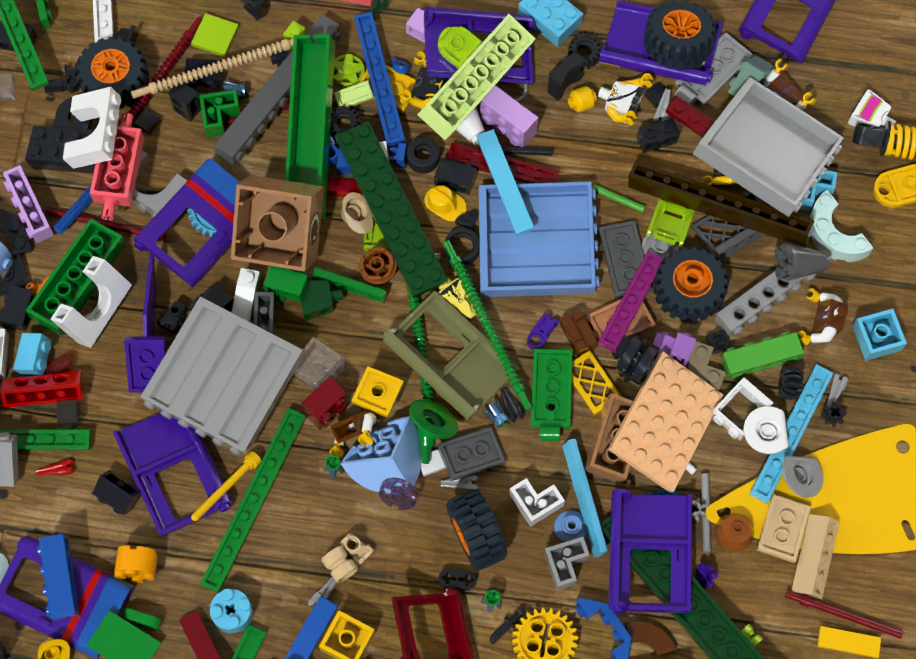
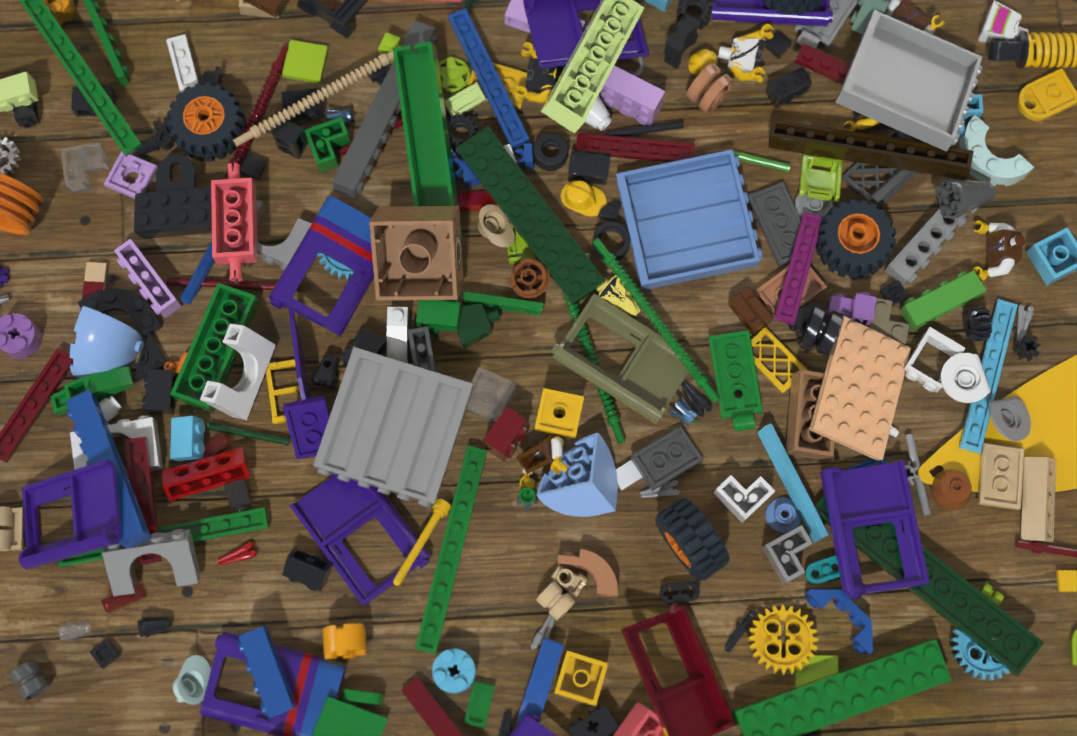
camera: 10 degrees left, 5 degrees up
white arch [63,87,121,169] -> none
clear purple piece [379,477,418,510] -> none
blue piece [392,58,410,74] -> none
green piece [409,399,458,464] -> none
lime tile [437,26,482,69] -> none
medium azure tile [476,129,534,236] -> none
green piece [481,590,502,613] -> none
dark purple piece [527,313,559,351] -> none
reddish brown tile [625,621,677,657] -> none
light grey piece [653,88,671,122] -> none
dark purple plant [696,563,718,589] -> none
none -> lavender piece [104,151,158,199]
none -> dark green bar [208,422,290,446]
none -> yellow window [266,359,302,424]
none -> nougat arch [557,549,618,598]
none -> nougat wheel [686,63,735,114]
none -> teal plate [804,556,840,585]

